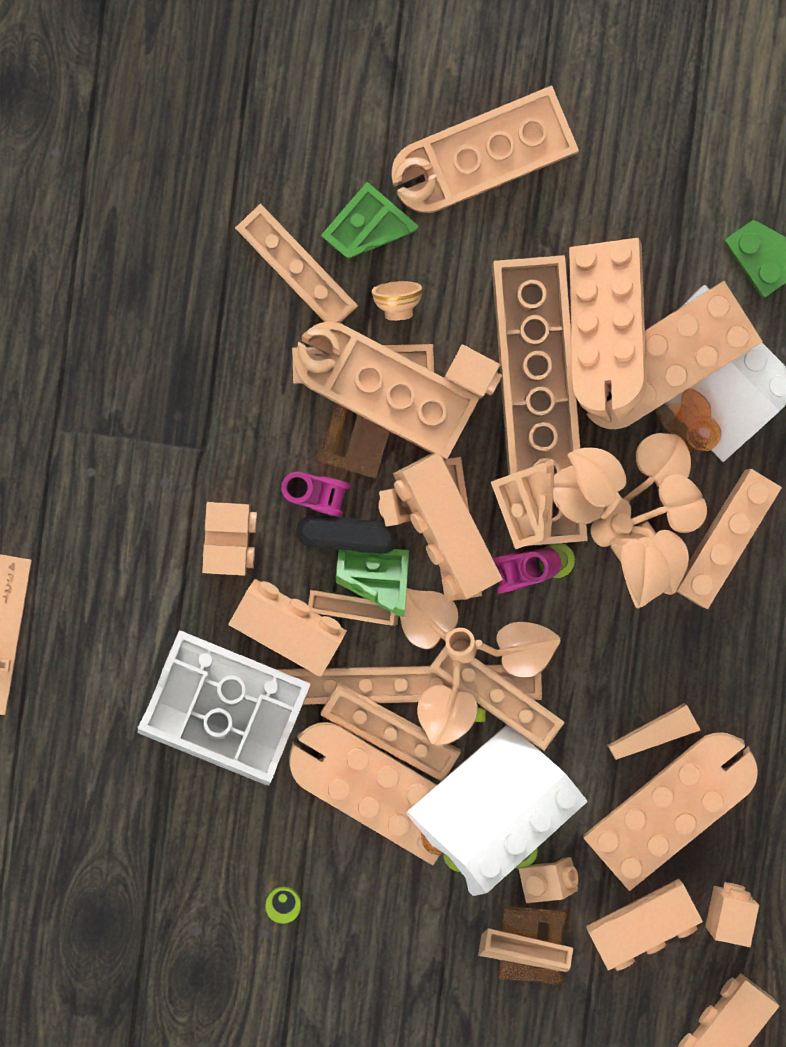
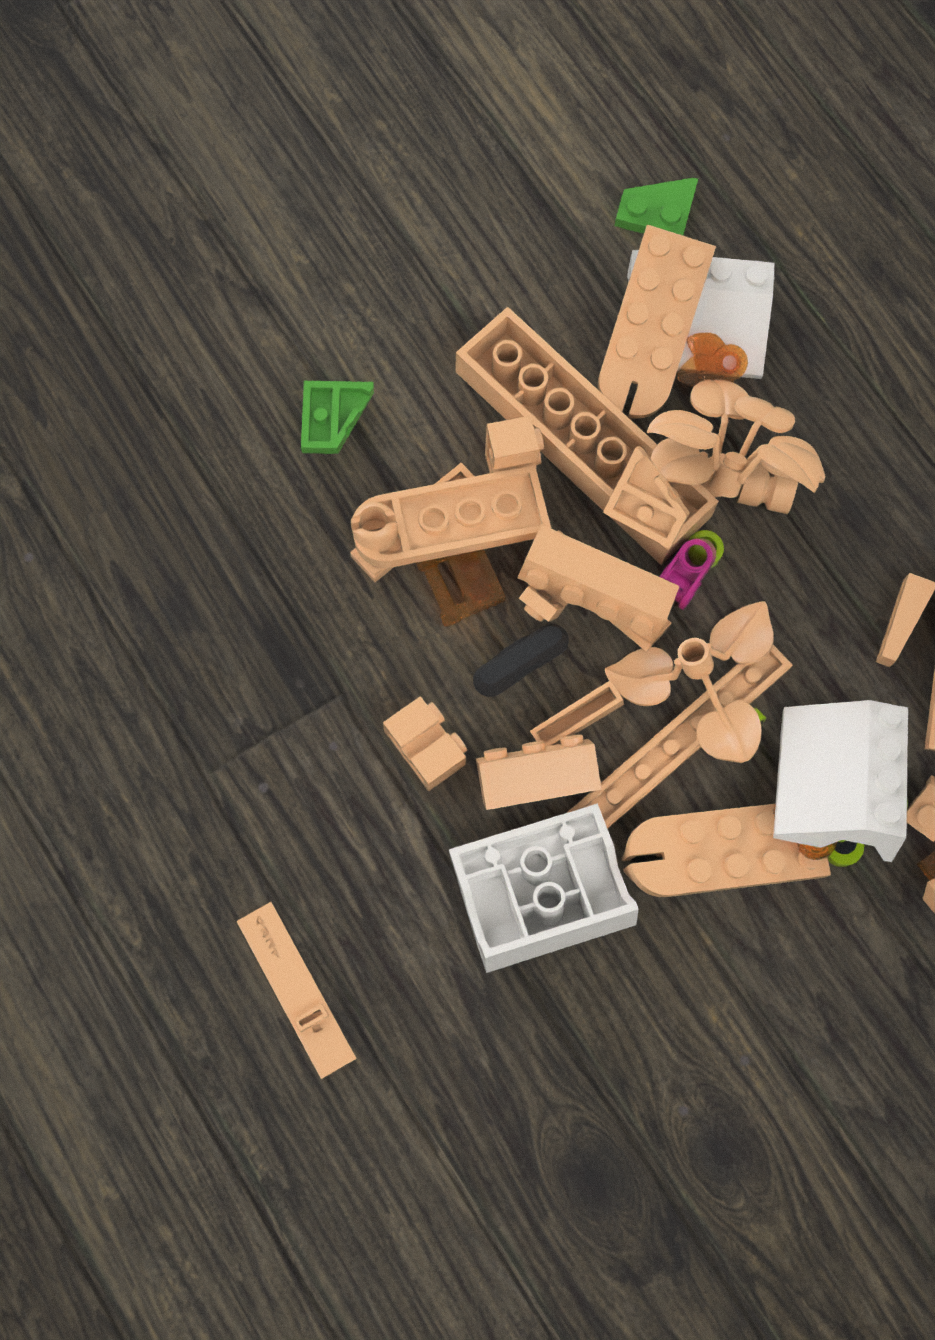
camera: 40 degrees left, 15 degrees down
light nougat tile [235,203,358,323] -> none
lime tile [265,886,301,924] -> none
dark pink piece [281,472,351,518] -> none
light nougat tile [321,682,461,781] -> none
bright green wing [336,549,409,617] -> none
light nougat piece [371,281,422,321] -> none
light nougat plate [392,85,579,213] -> none
light nougat tile [429,645,565,751] -> none
light nougat plate [569,238,647,422] -> none
light nougat brick [676,469,782,609] -> none

